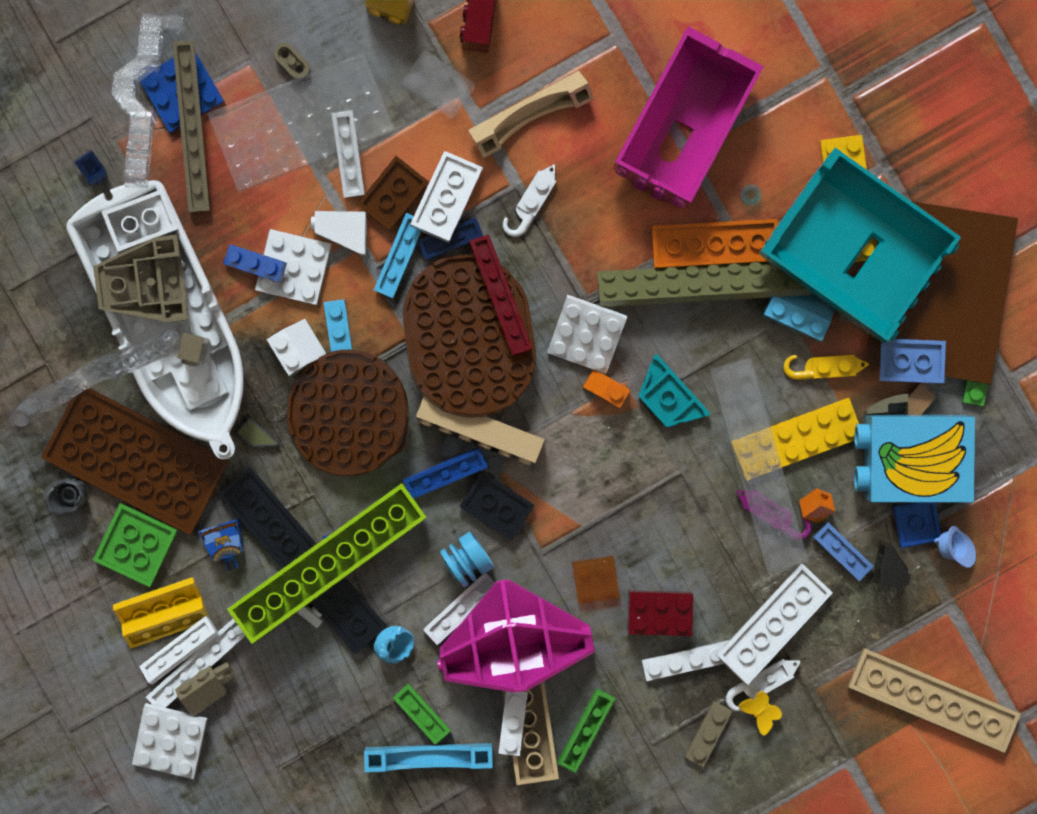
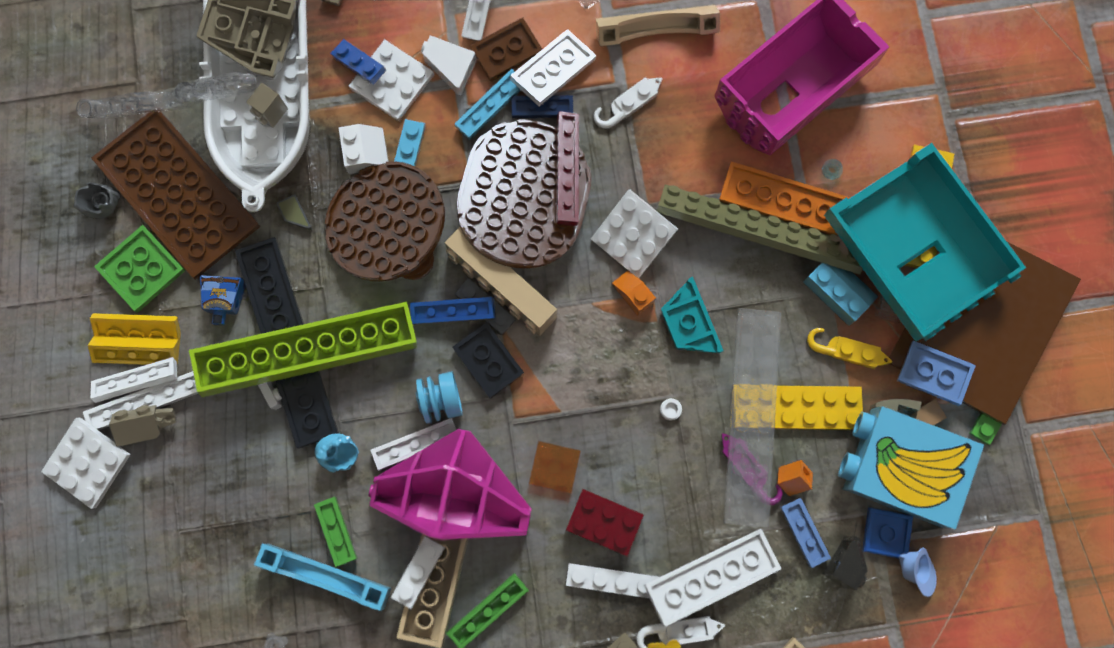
camera: 25 degrees right, 10 degrees down
none -> white tile [660,398,682,421]

